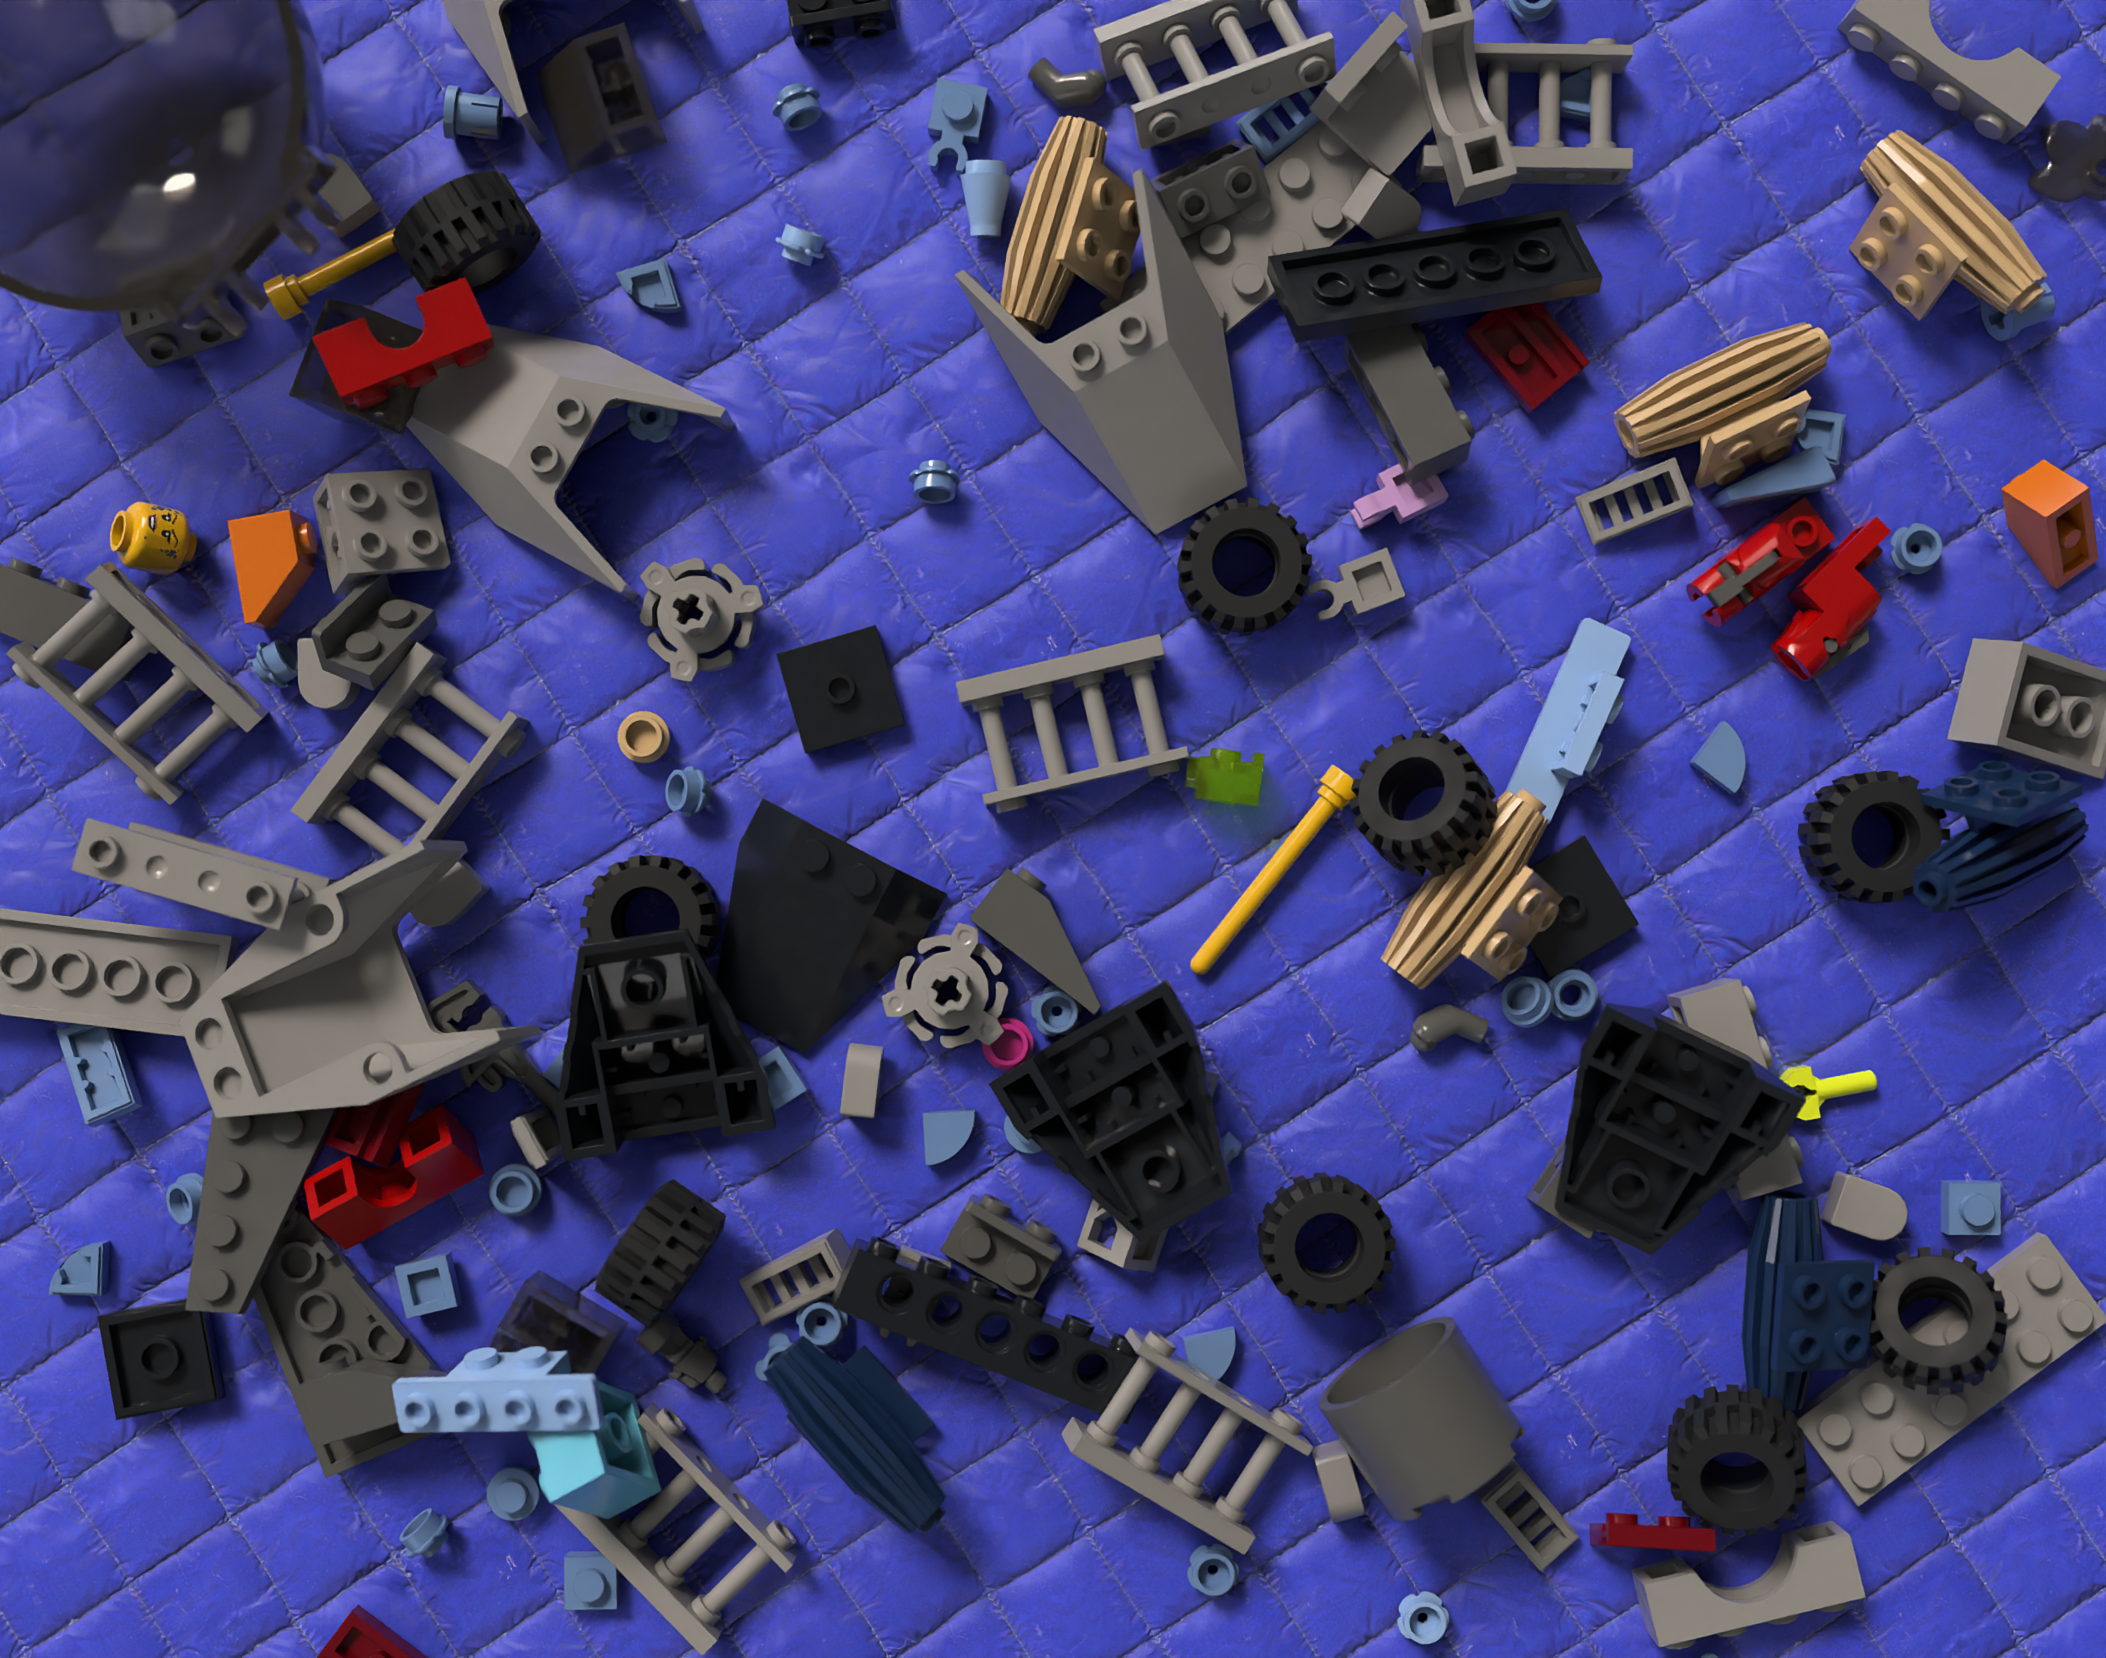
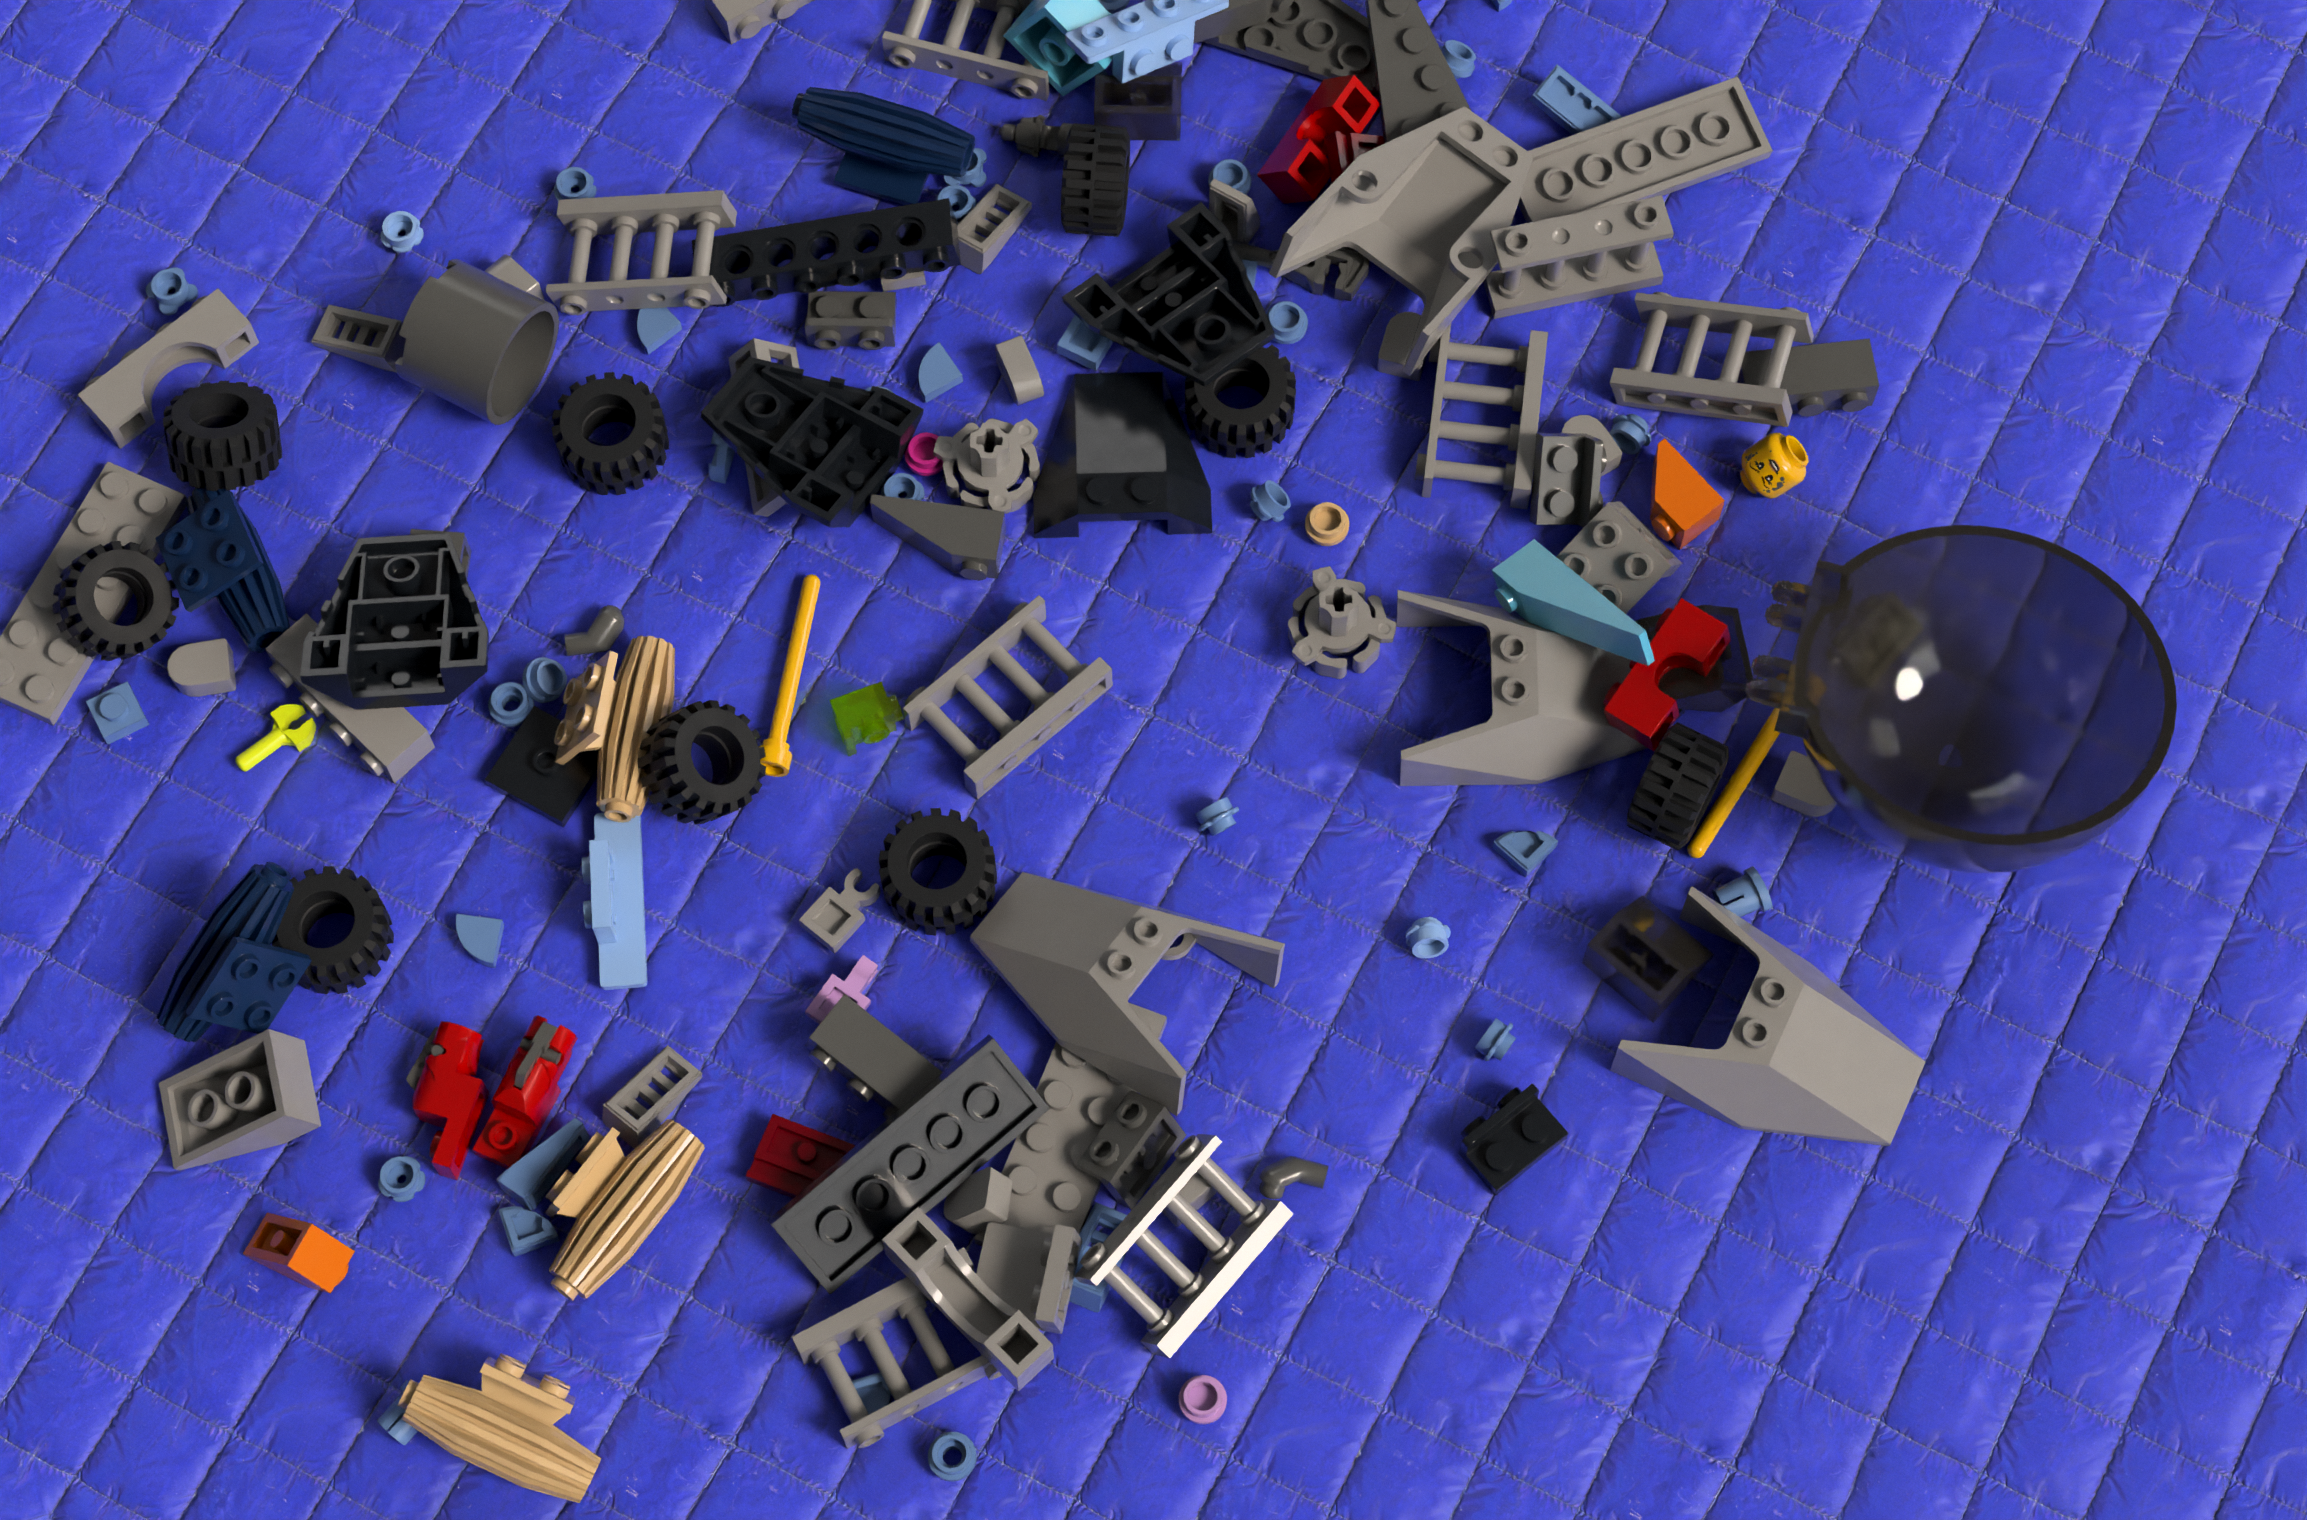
camera: 150 degrees right, 20 degrees down
medium blue plate [394,1252,463,1319] -> none
black plate [776,625,906,754] -> none
medium blue plate [928,78,989,177] -> none
light blue cone [960,160,1012,239] -> none
tan plate [1000,116,1140,337] -> none
dark red plate [1590,1513,1716,1551] -> none
none -> medium blue plate [1266,301,1308,344]
none -> medium azure wedge [1492,539,1655,666]

